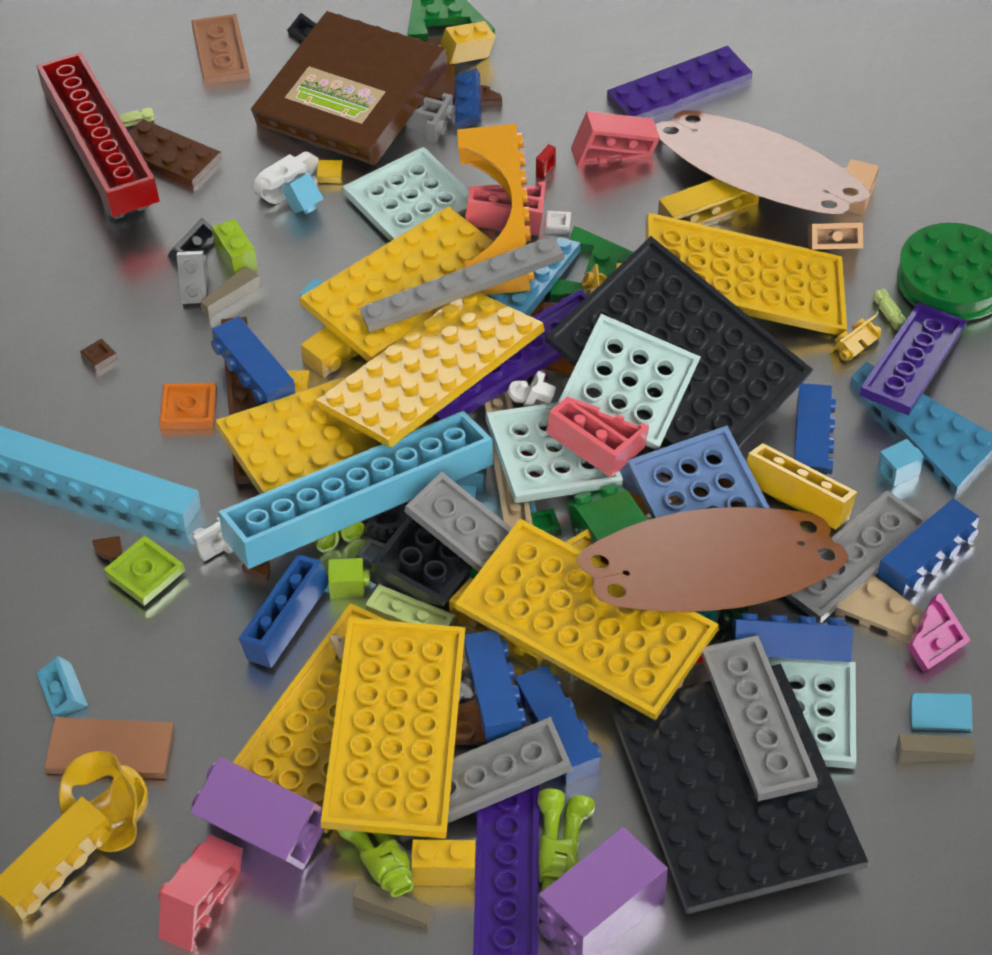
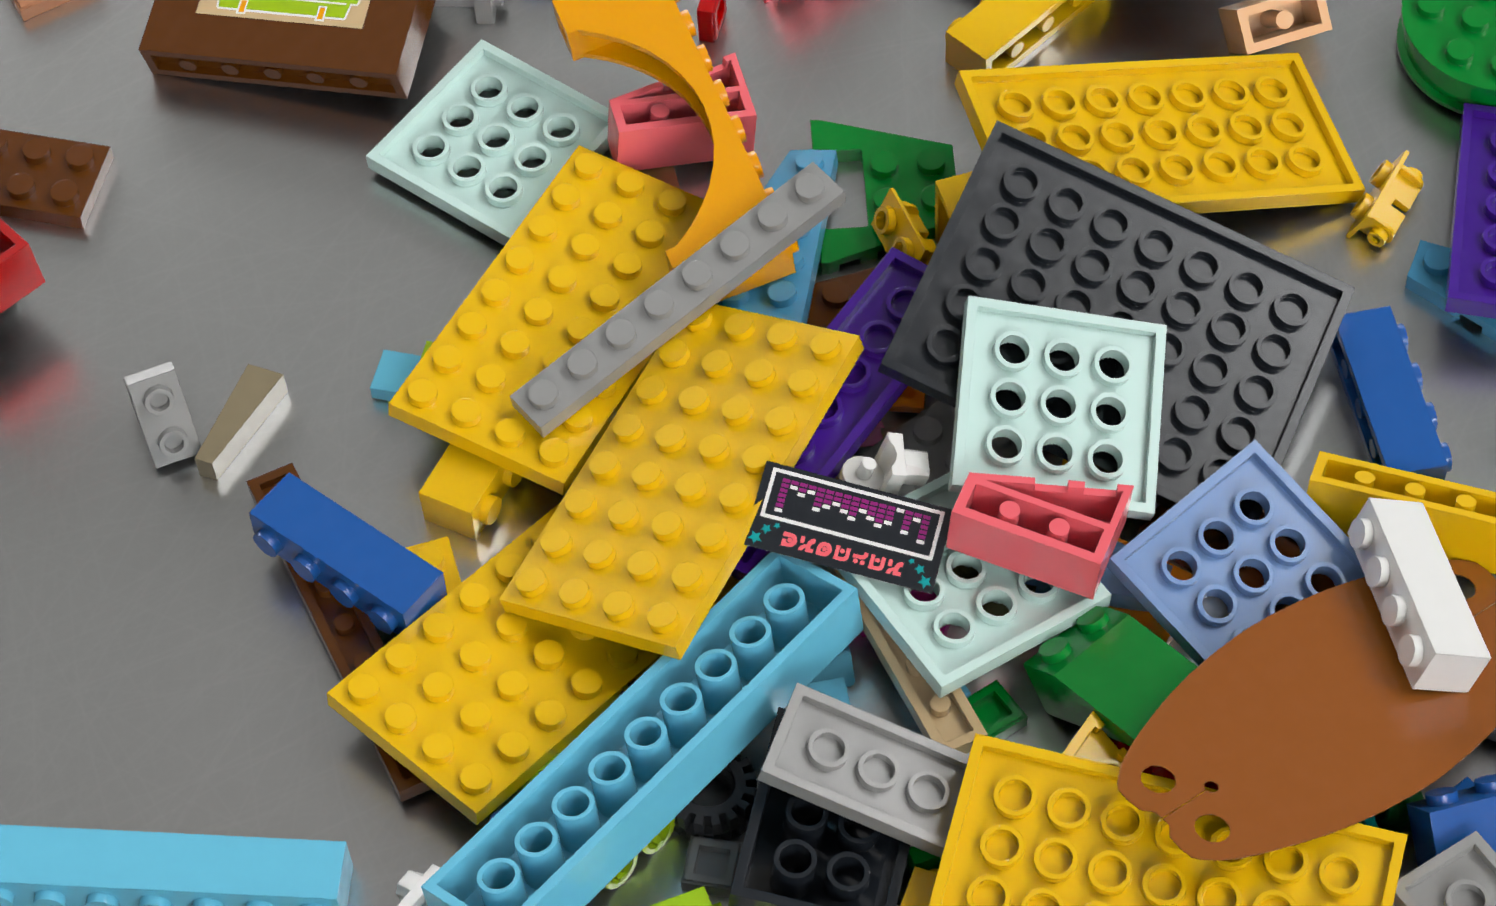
camera: 15 degrees left, 5 degrees up
reddish brown tile [80,339,118,372] -> none
orange tile [159,382,217,430] -> none
black slope [168,218,214,260] -> none
lime brick [212,218,258,276] -> none
white piece [253,151,319,204] -> none
medium azure brick [280,173,324,214] -> none
yellow tile [317,160,343,183] -> none
white tile [545,211,571,236] -> none
yellowish green axle [873,288,907,331] -> none
none -> black sticker [744,461,952,594]
none -> white brick [1347,497,1491,693]

